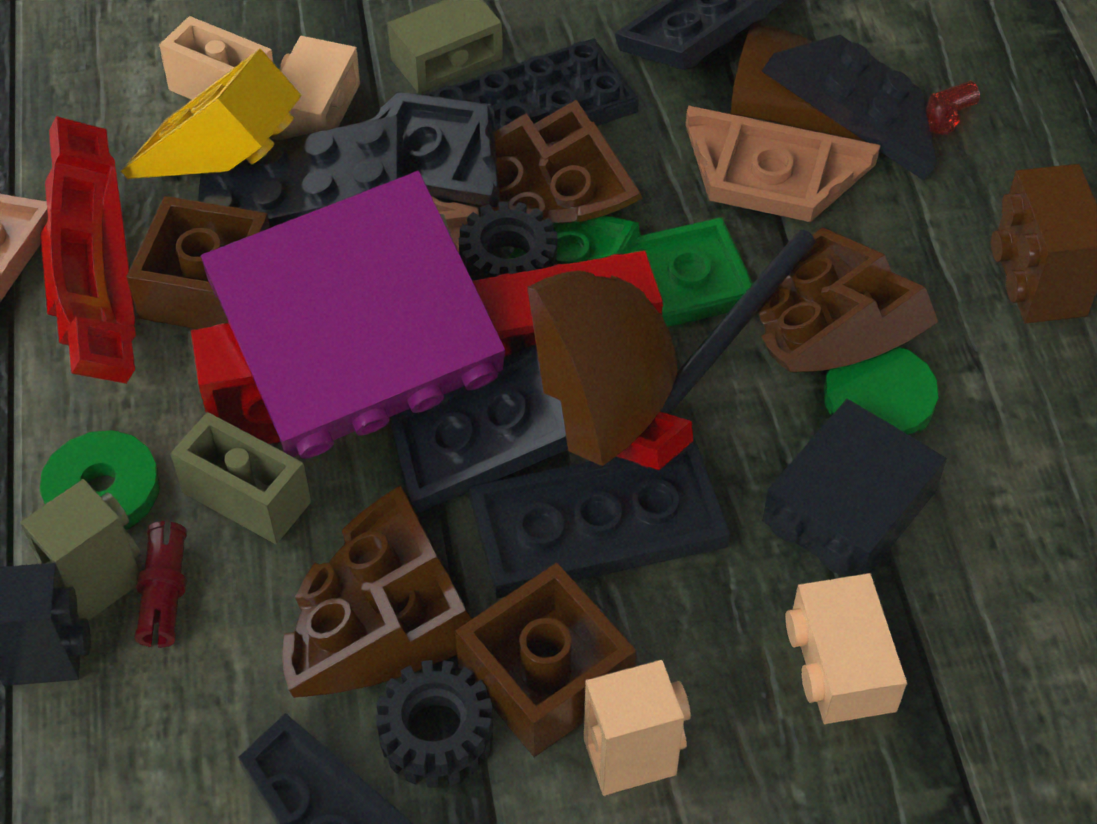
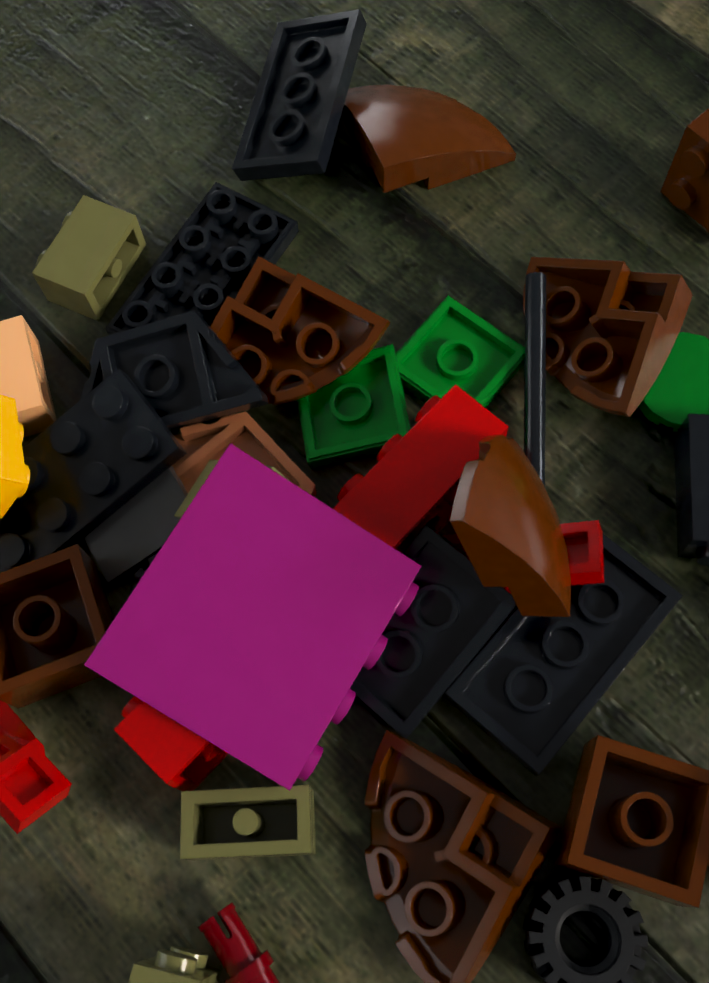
camera: 30 degrees left, 15 degrees up
green tile [39,430,160,530] -> none
black tyre [458,201,558,281] -> none
nougat wing [686,106,880,222] -> none
black wing [762,35,937,181] -> none
clear red arm [926,81,980,135] -> none

